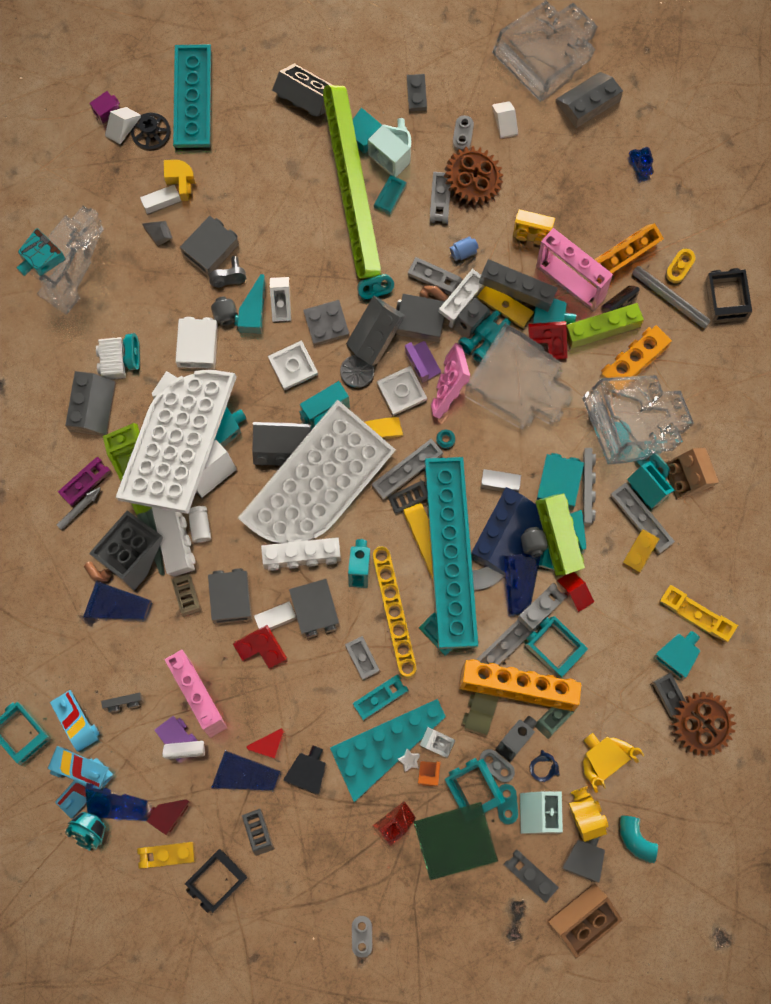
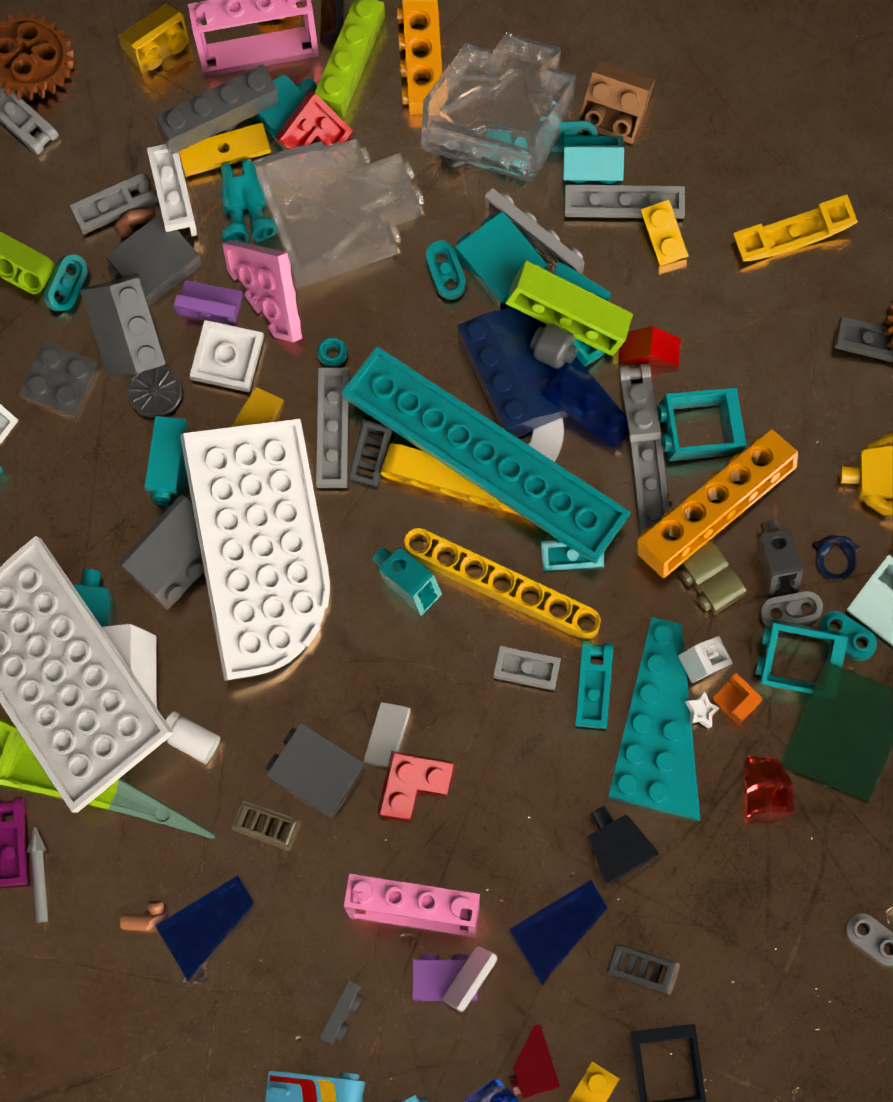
camera: 50 degrees left, 0 degrees up
dark grey slope [89,510,163,590] -> none
white brick [152,507,195,577] -> none
red slope [246,728,285,760] -> none
white brick [261,538,341,571] -> none
white plate [268,340,318,391] -> none
dark grey brick [289,579,340,638] -> none
medium blue brick [450,237,479,261] -> none
dark grey torso [454,298,491,339] -> none
slope [481,469,521,493] -> none
sand green slope [535,707,577,739] -> none
teal torso [653,631,700,680] -> none
none -> teal plate [426,241,466,300]

